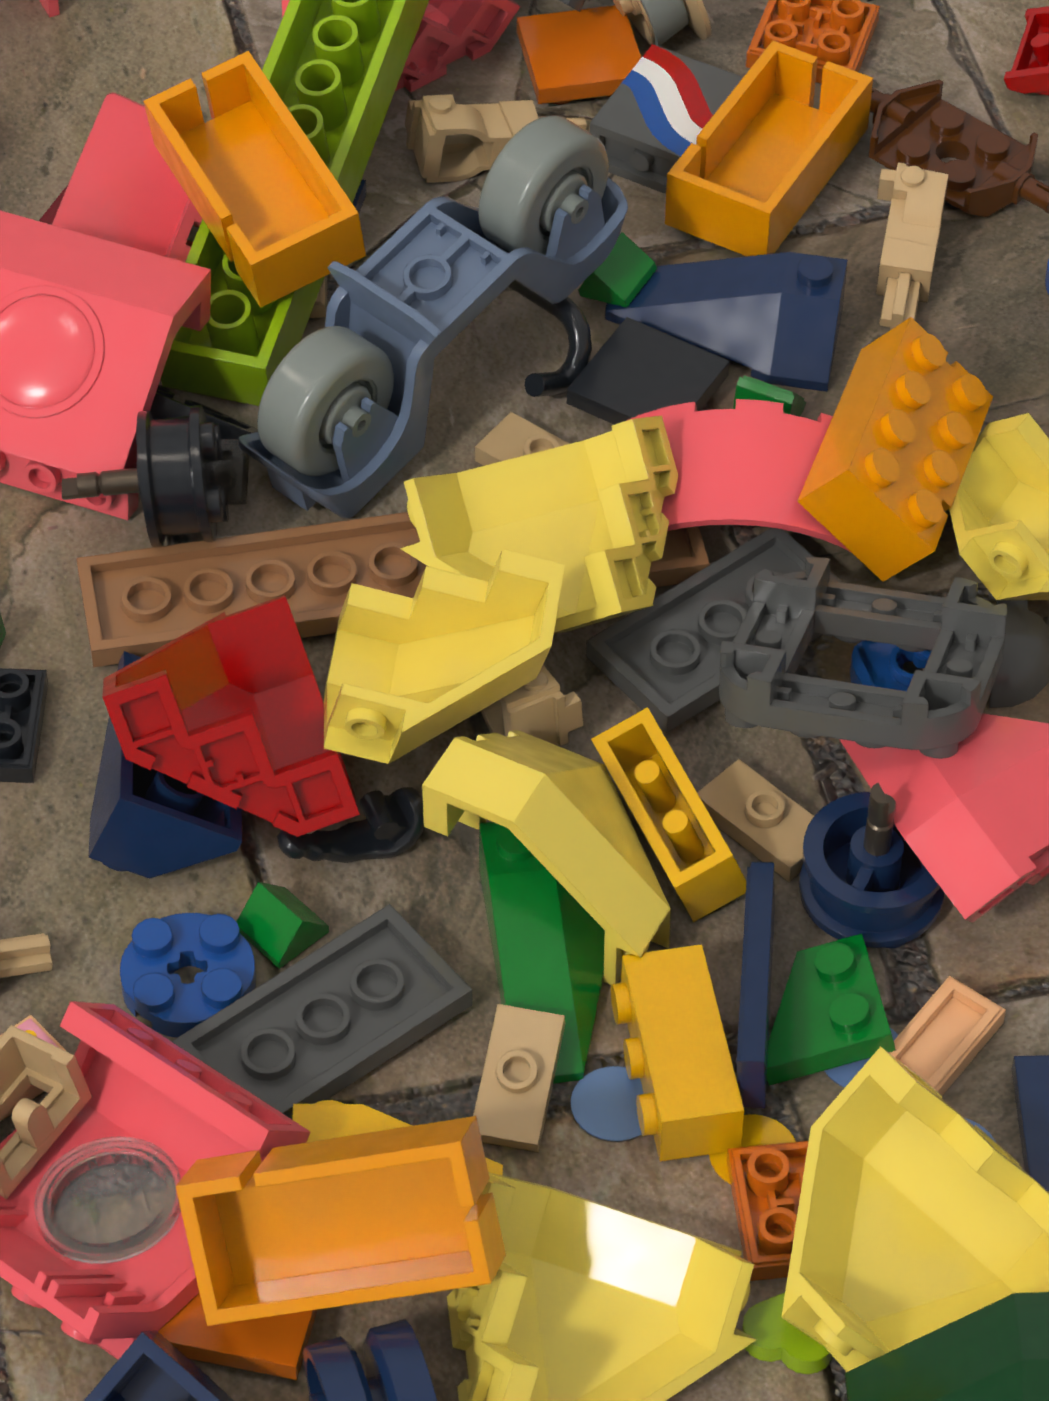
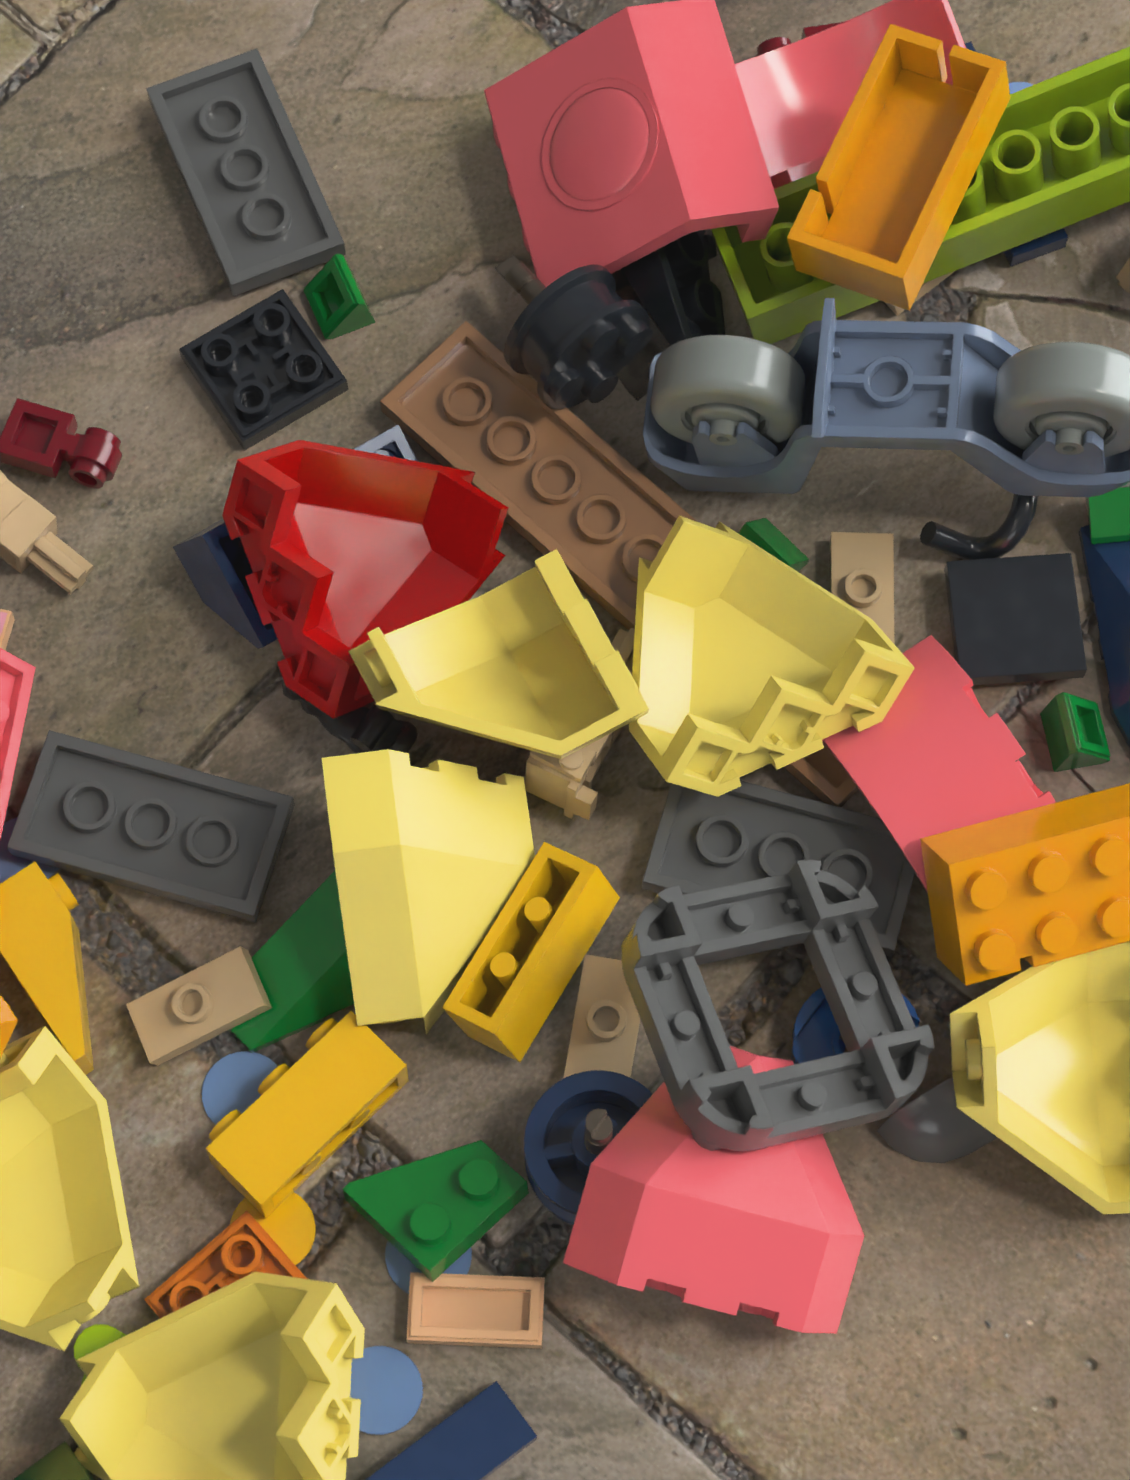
camera: 55 degrees right, 20 degrees up
blue plate [120,913,256,1038] -> none
green slope [236,882,329,969] -> none
dark blue tile [737,862,775,1108] -> none

